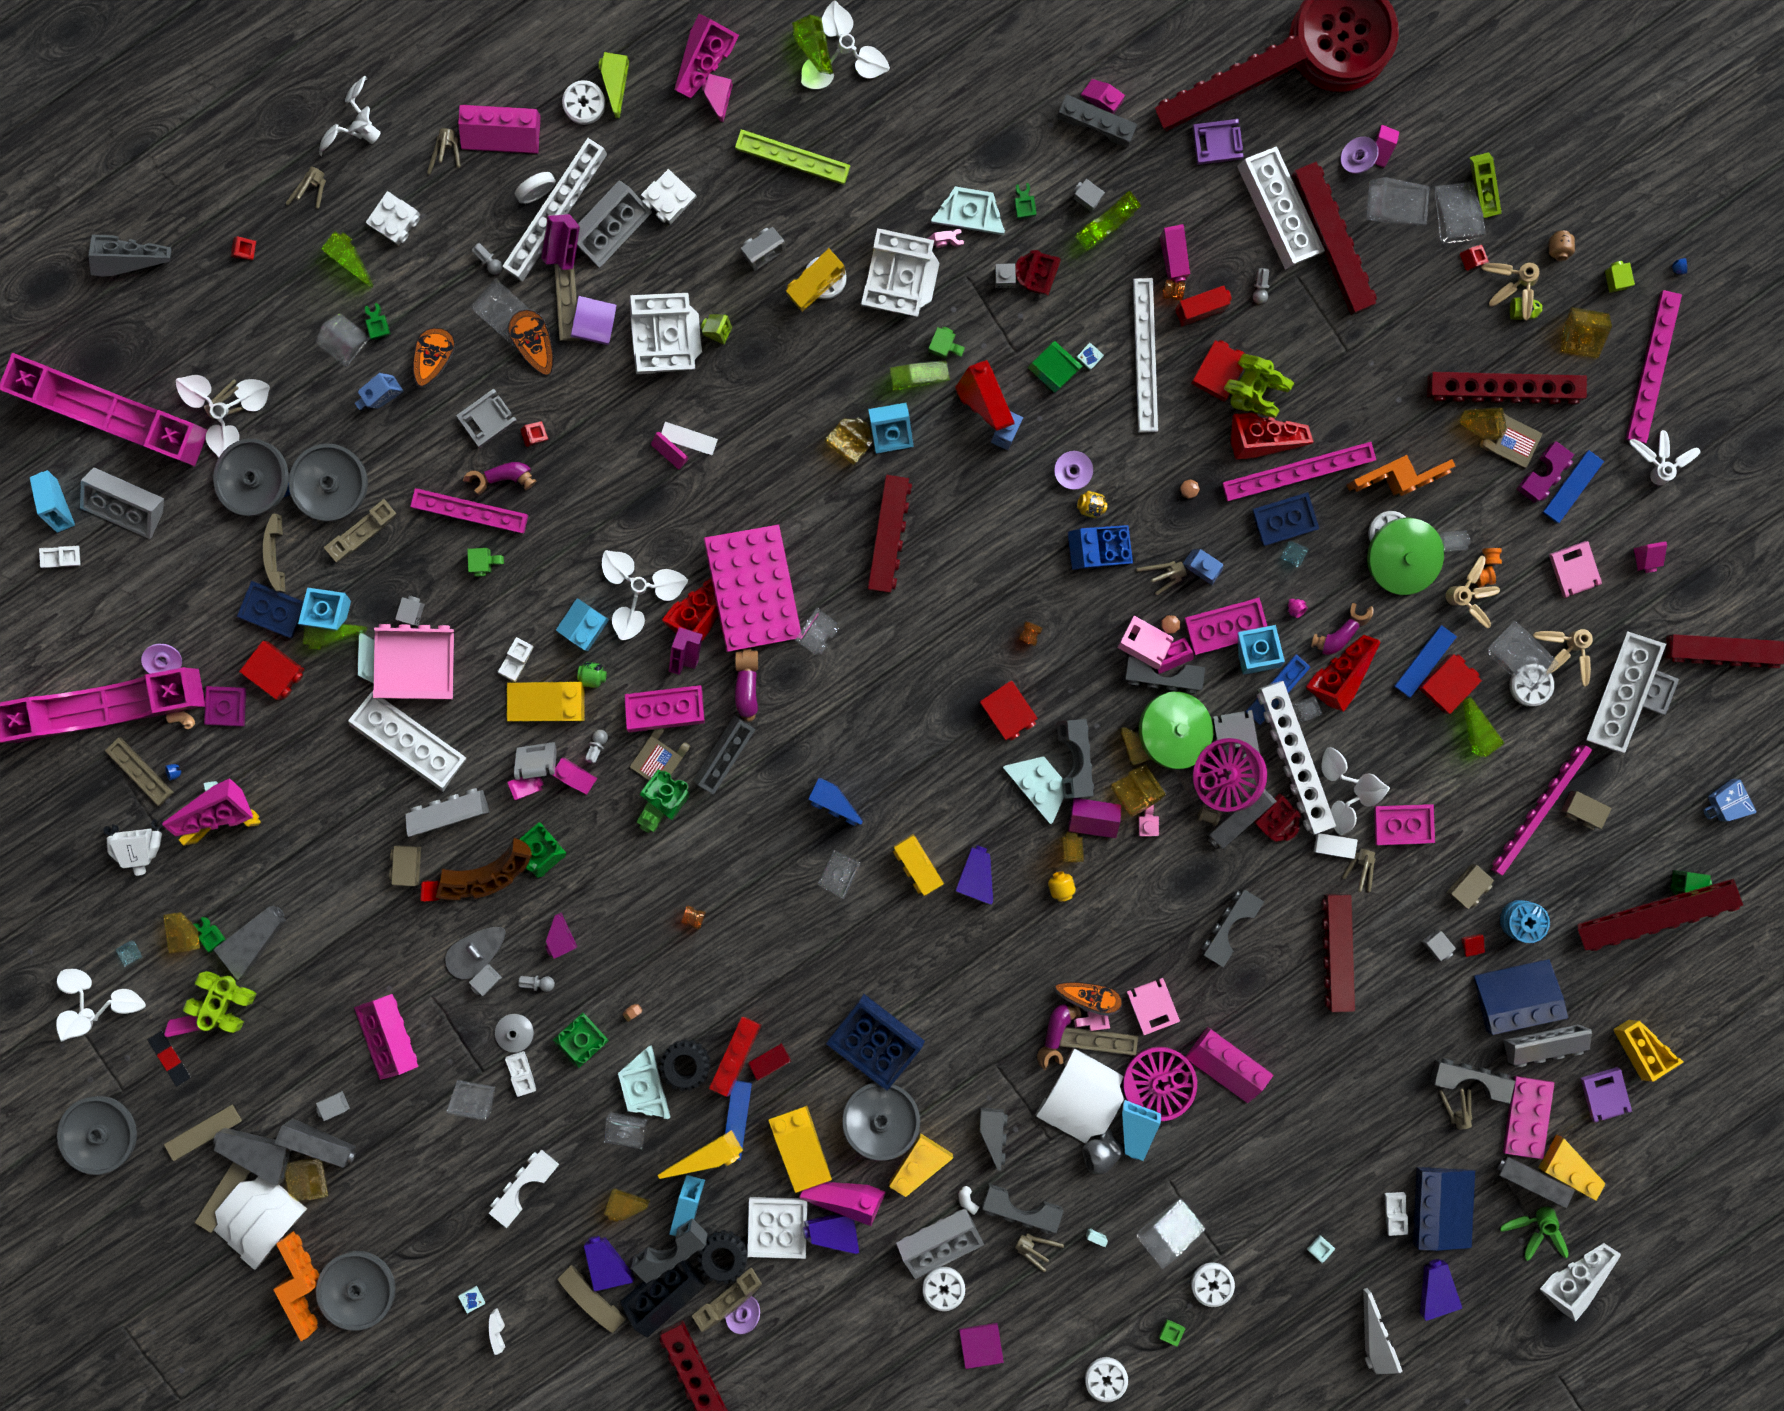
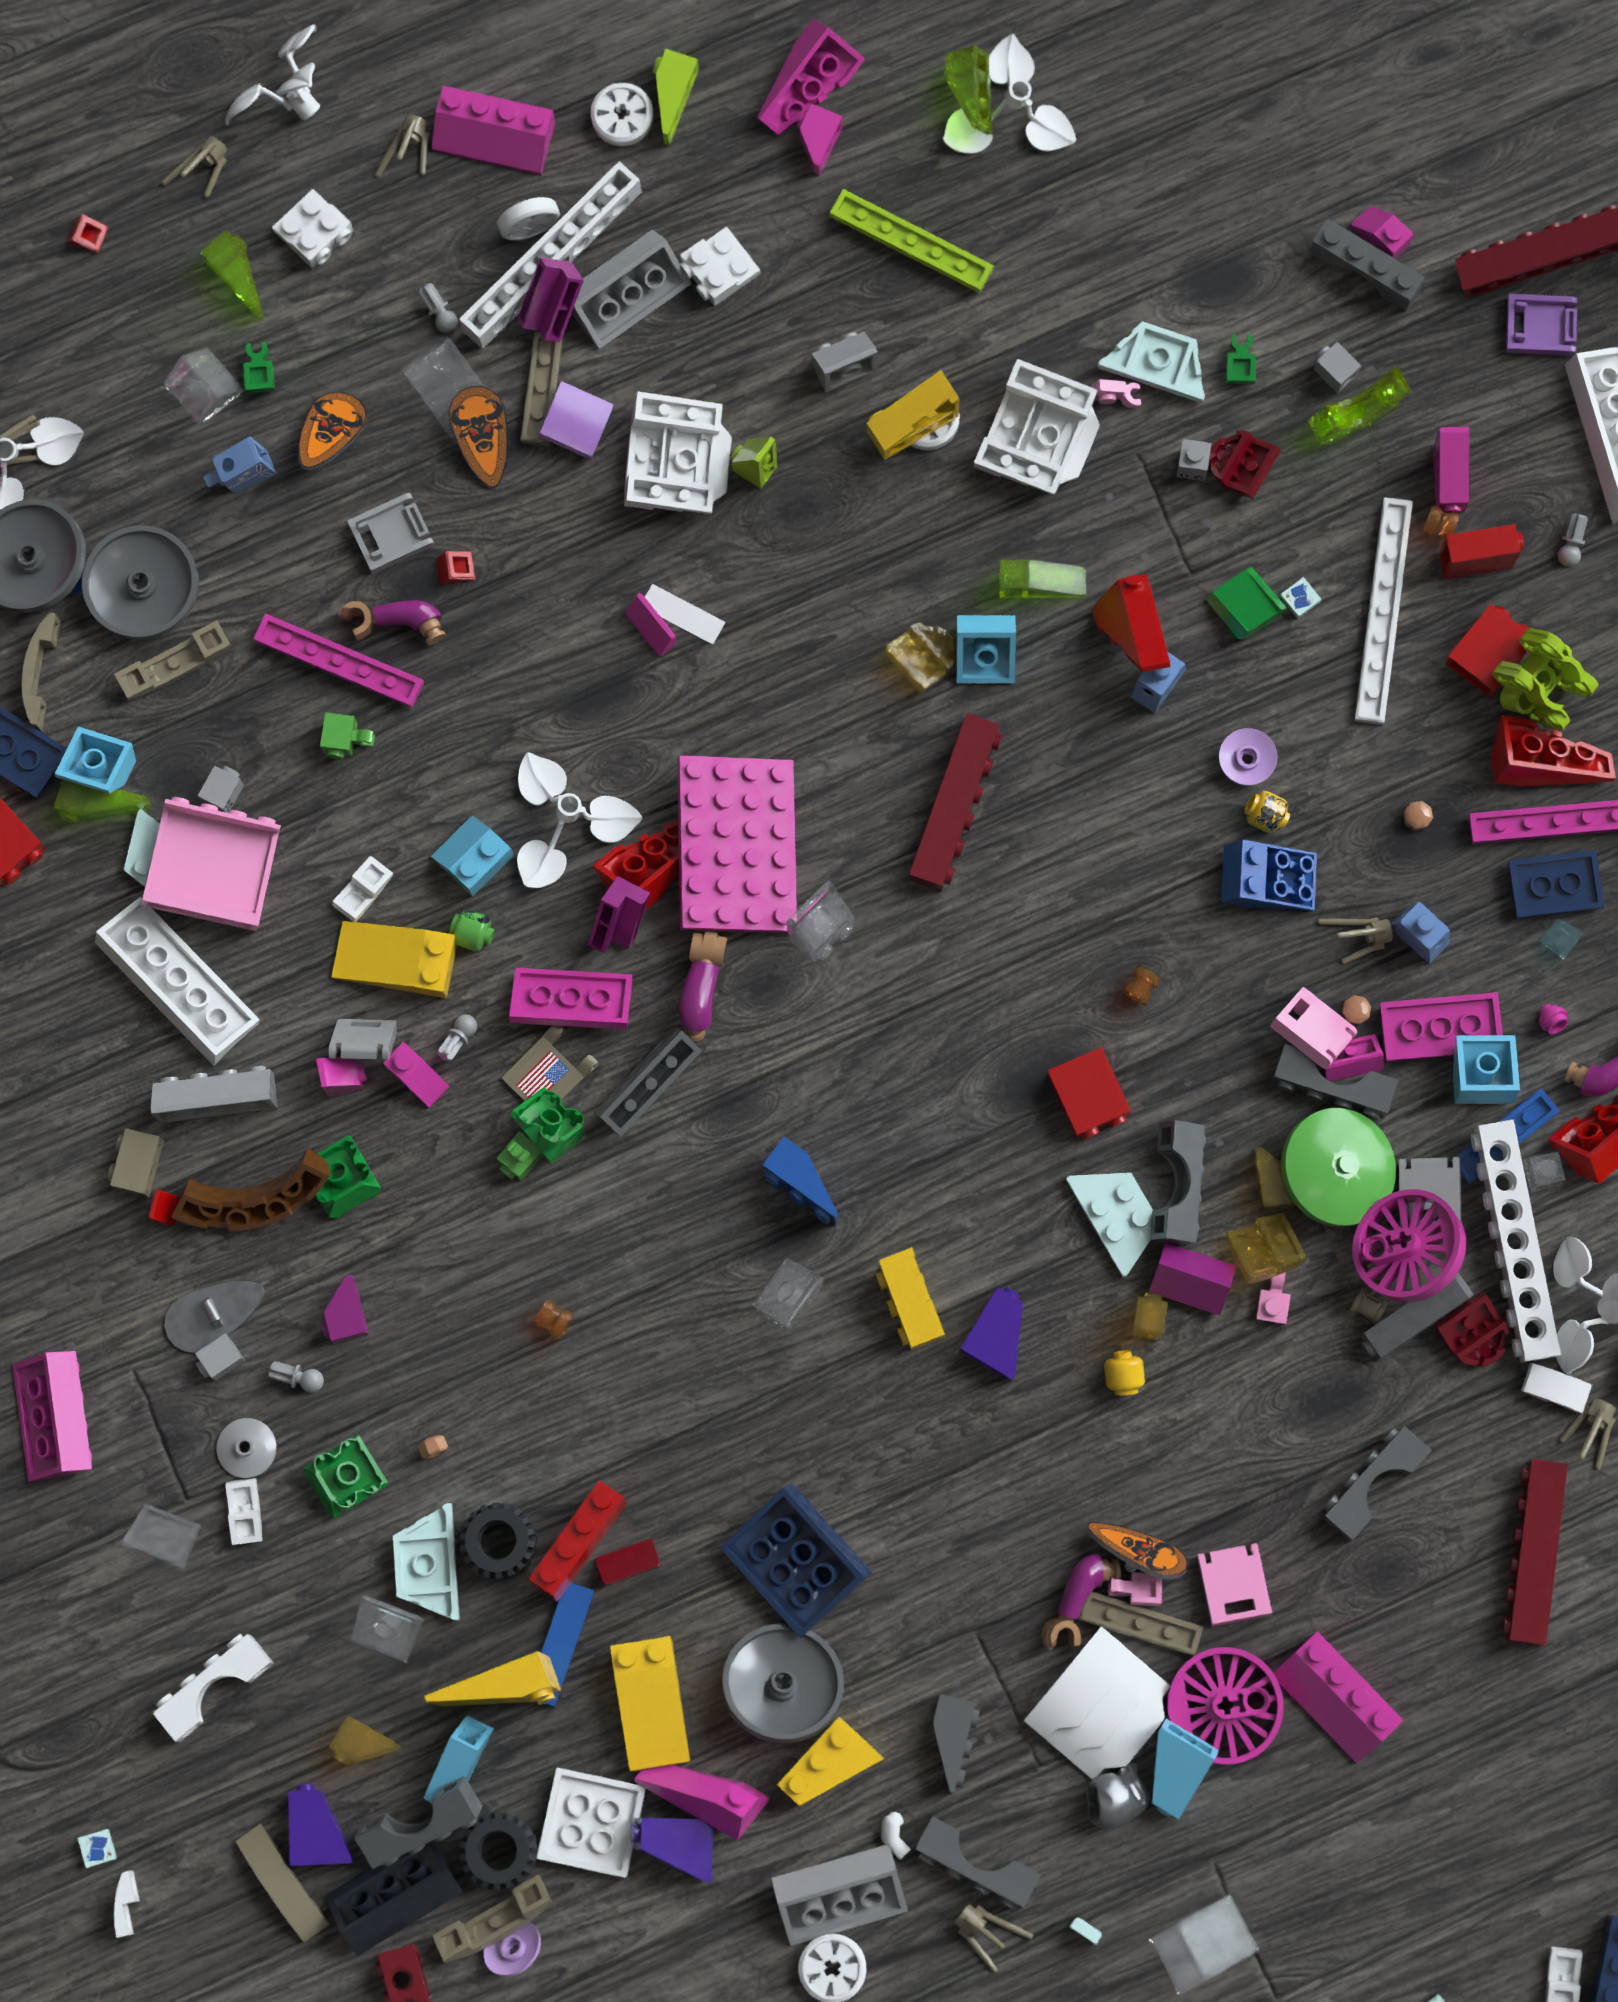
camera: 15 degrees right, 10 degrees down
bright green brick [928,327,965,359] -> none

